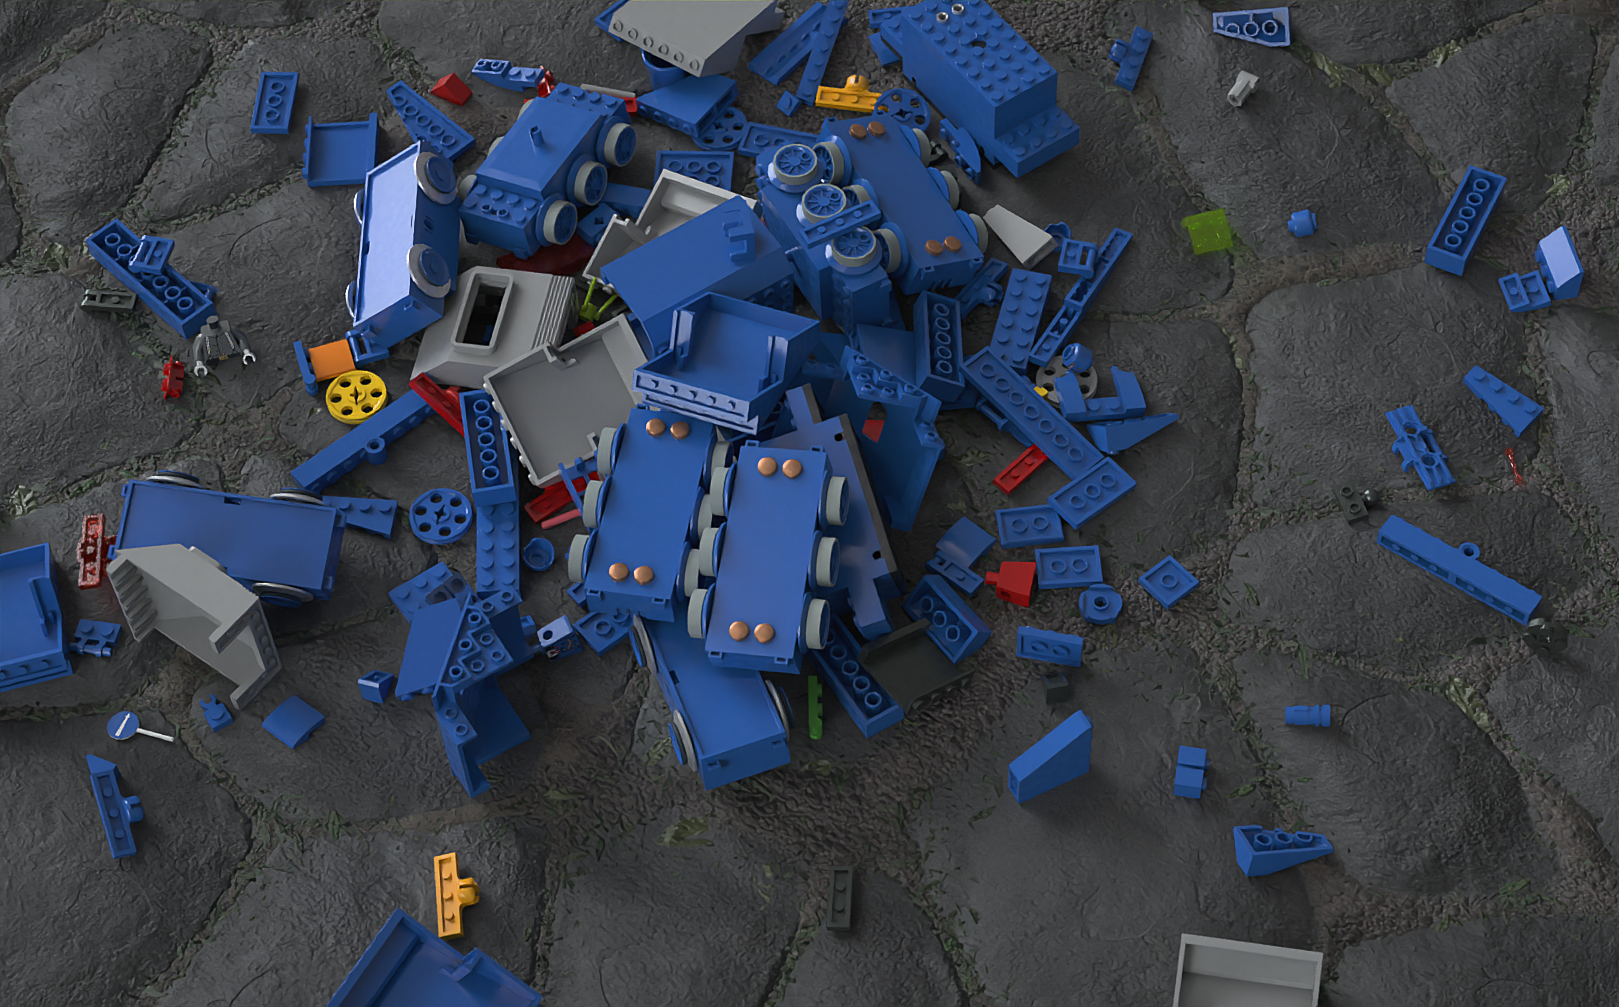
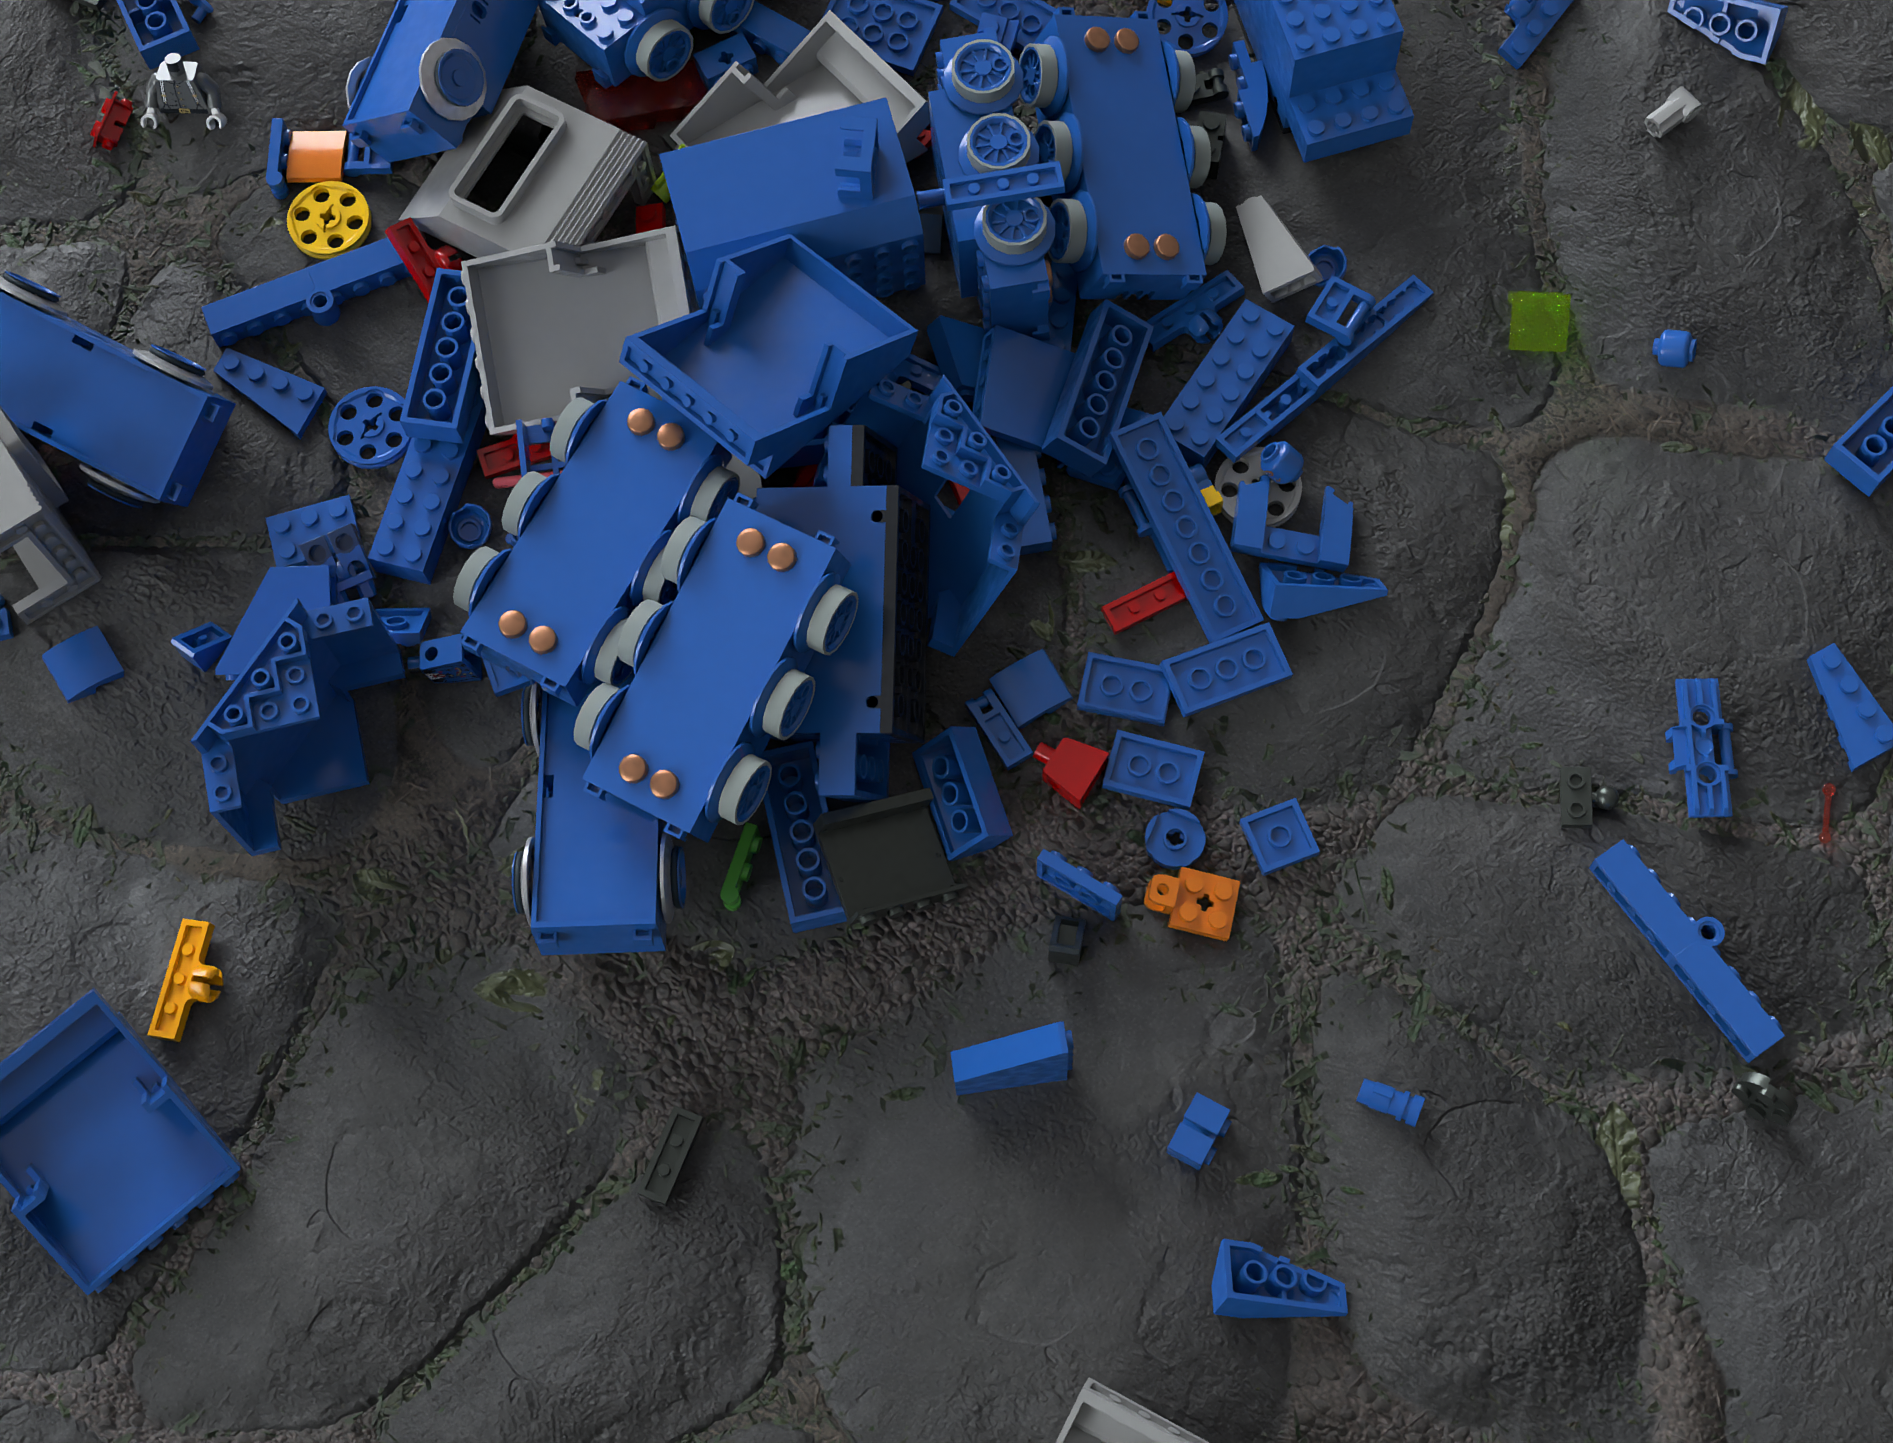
camera: 20 degrees right, 15 degrees up
none -> orange plate [1144,867,1240,942]

